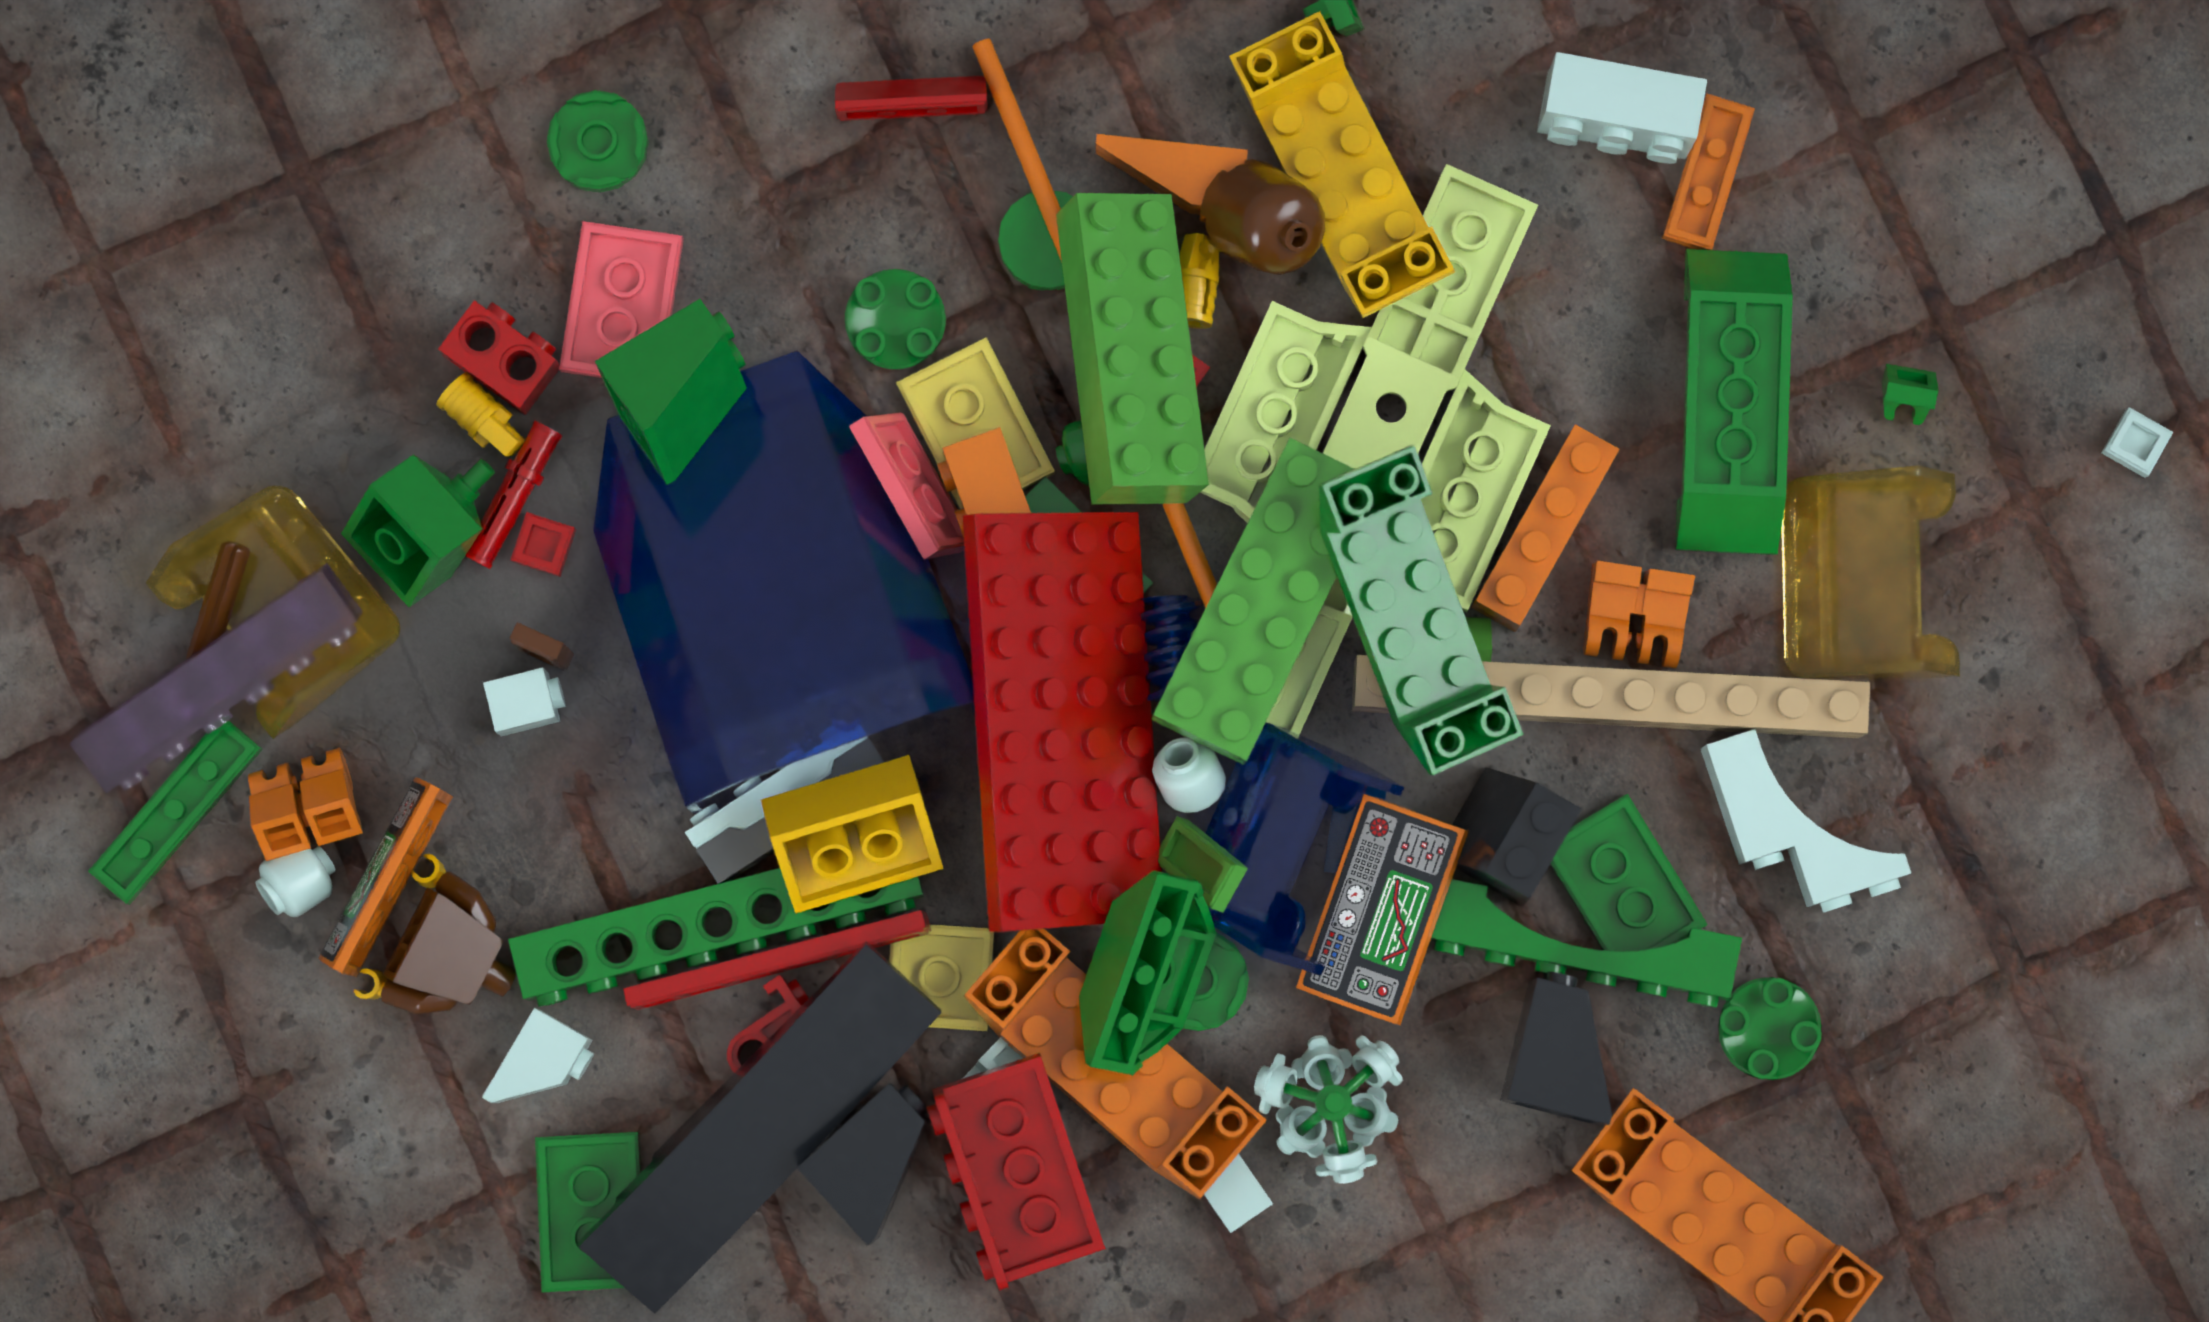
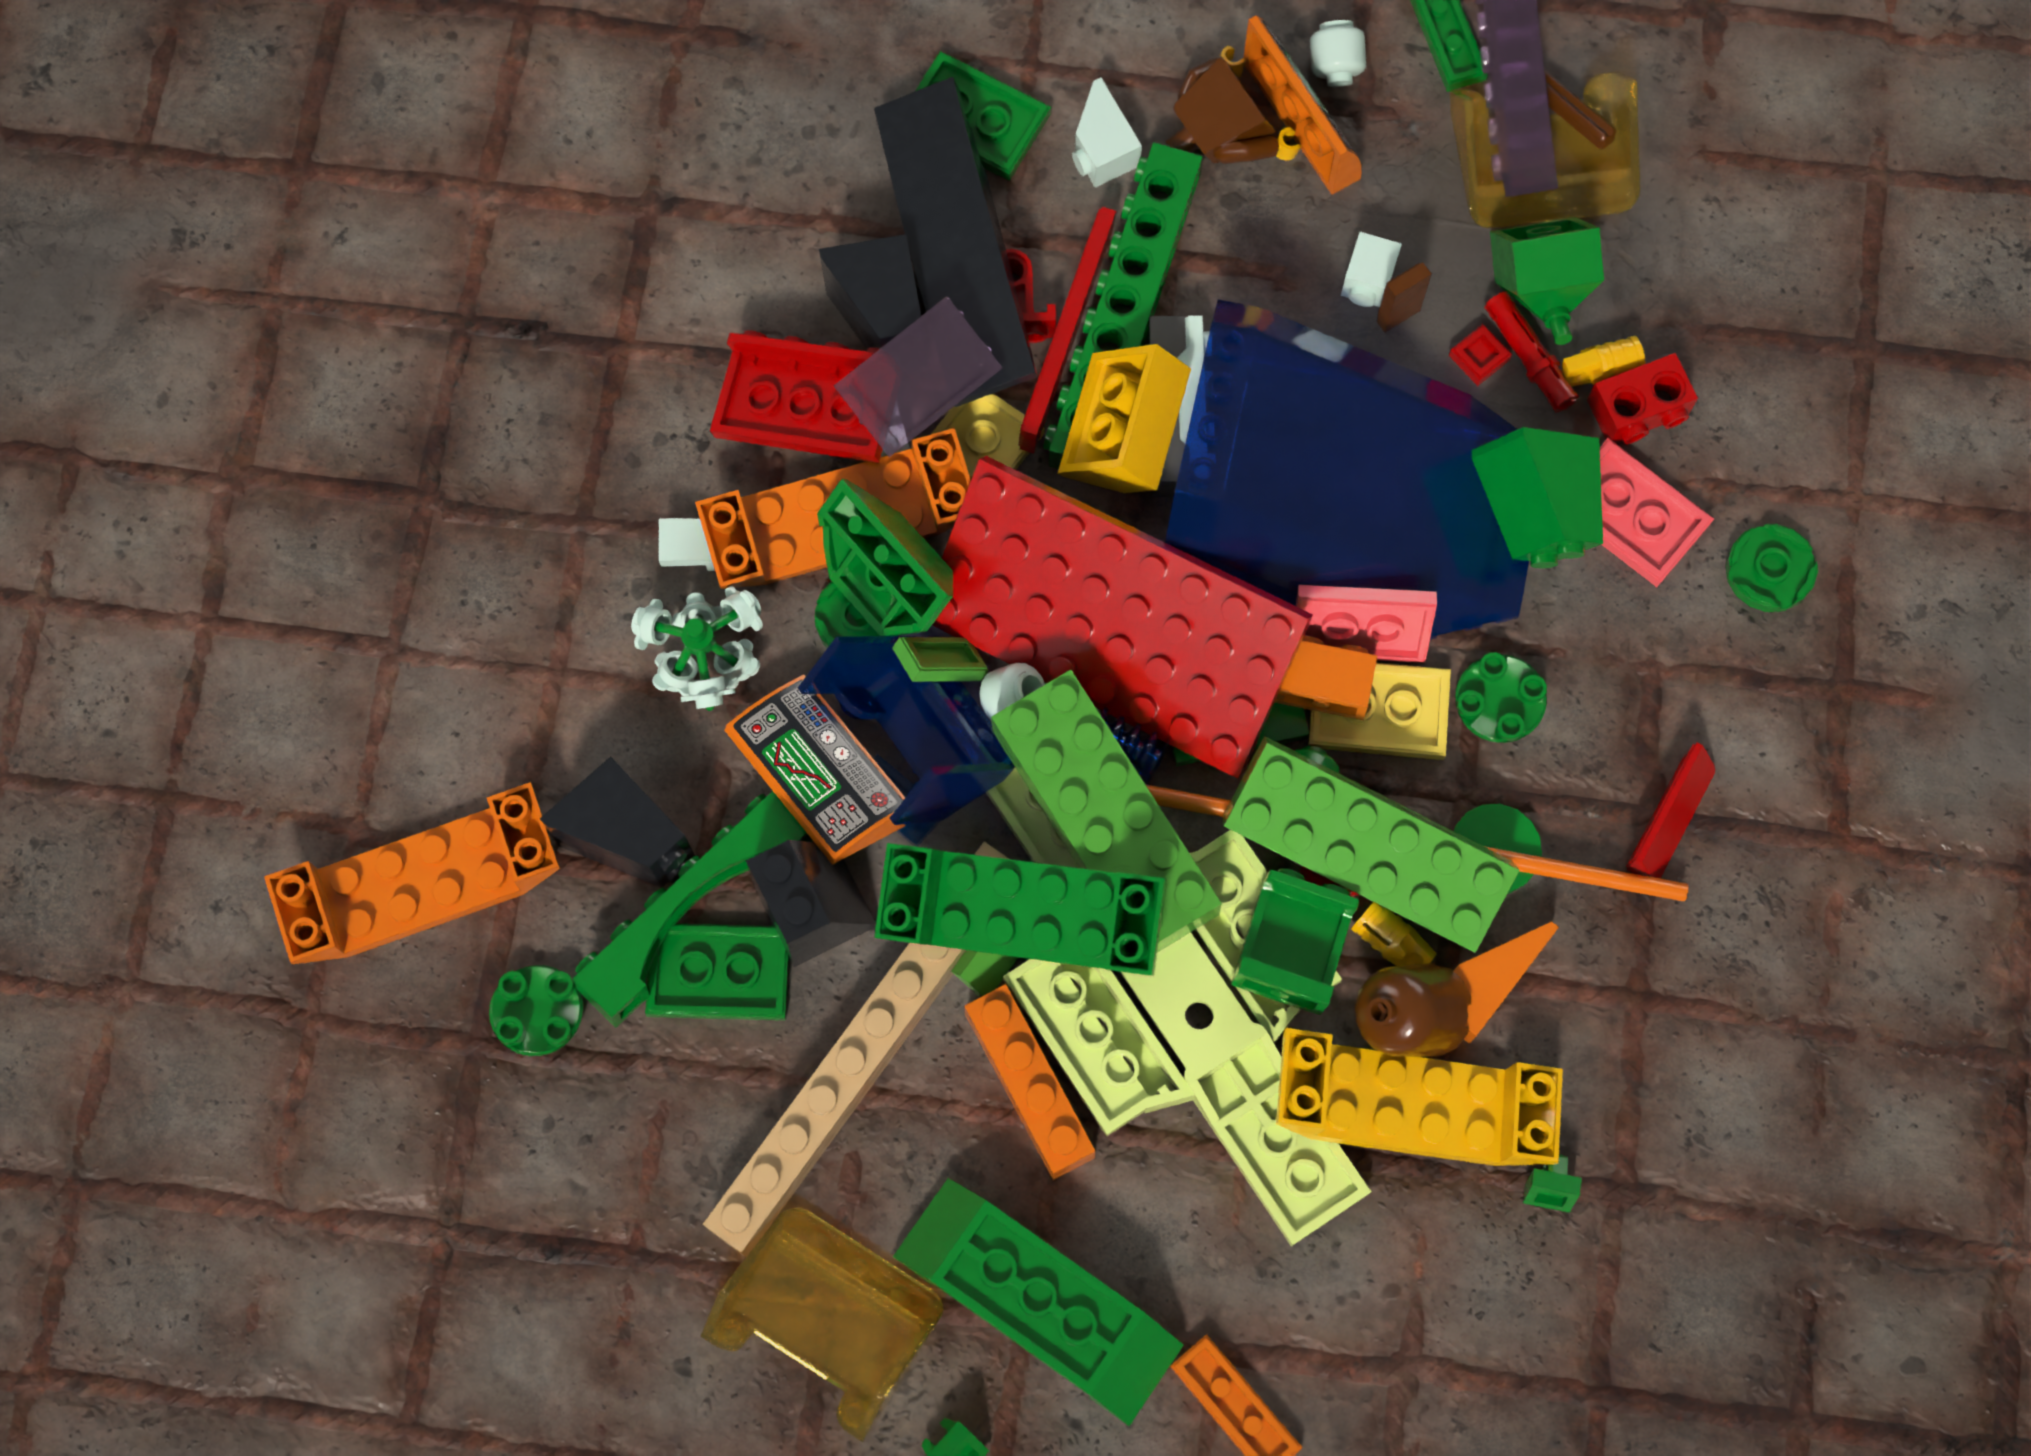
camera: 125 degrees right, 10 degrees down
orange legs [248,747,363,861] -> none
light aqua brick [1537,52,1707,164] -> none
orange legs [1583,560,1695,669] -> none
light aqua arch [1701,729,1911,913] -> none
none -> clear purple piece [834,296,1003,457]
none -> green panel [1231,869,1360,1015]

